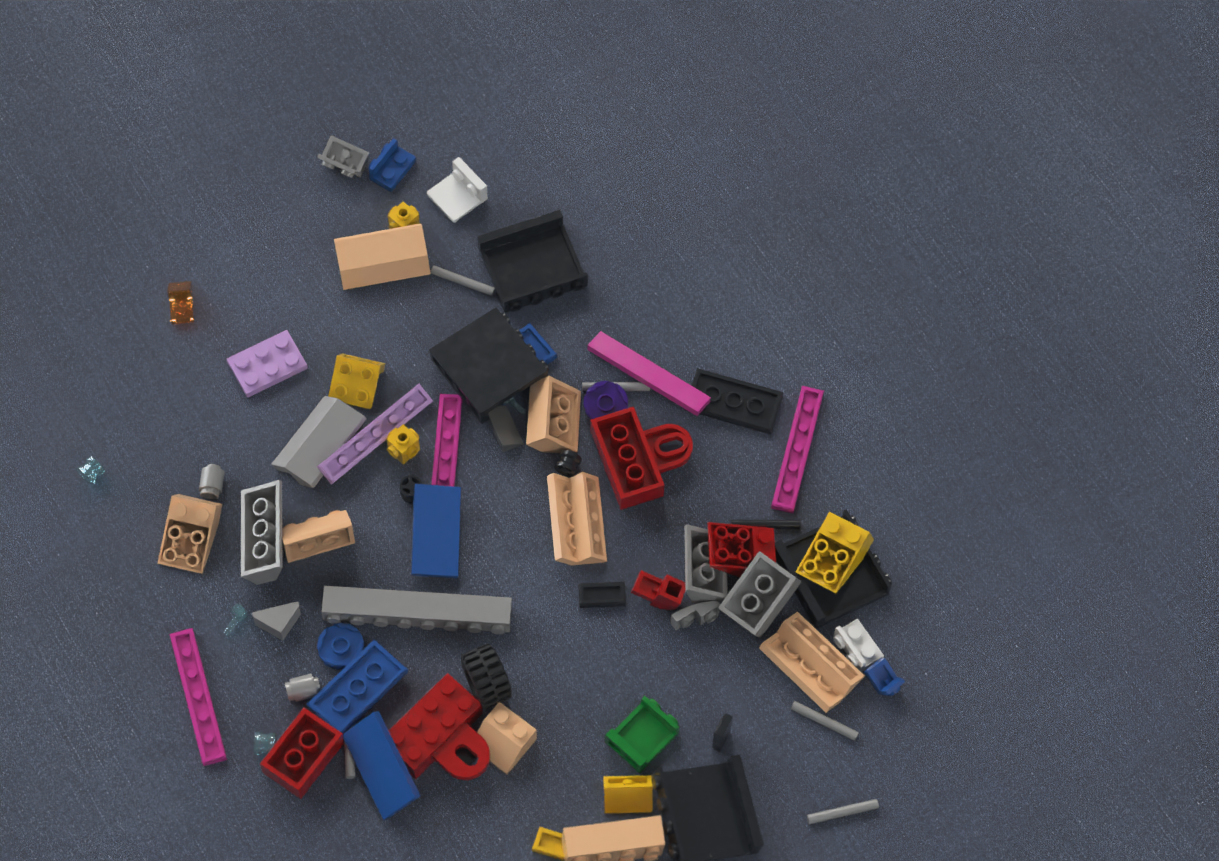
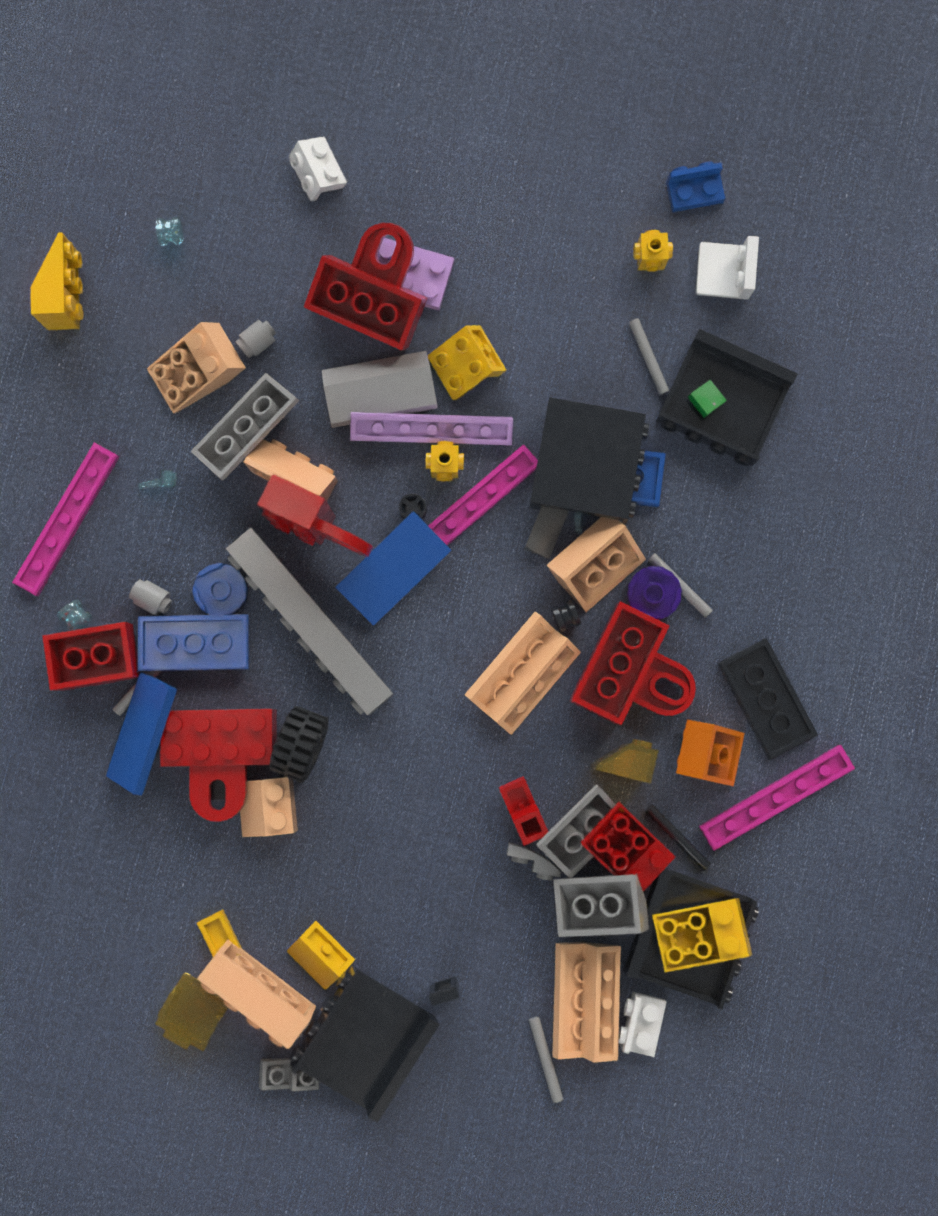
camera: 45 degrees right, 20 degrees up
clear orange slope [167,281,194,324] -> none
light grey slope [252,602,301,641] -> none
light grey bracket [317,135,371,178] -> none
light nougat slope [334,224,431,290] -> none
black tile [578,582,626,608] -> none
dark pink tile [587,331,711,416] -> none
green panel [605,696,679,773] -> none
light grey bar [807,799,879,824] -> none
blue bracket [864,658,905,696] -> none
none -> yellow slope [30,232,83,330]
none -> red brick [257,474,373,557]
none -> white bracket [289,137,347,201]
none -> red brick [304,223,428,350]
none -> clear yellow slope [591,739,659,783]
none -> orange slope [676,719,745,786]
none -> green tile [688,380,727,418]

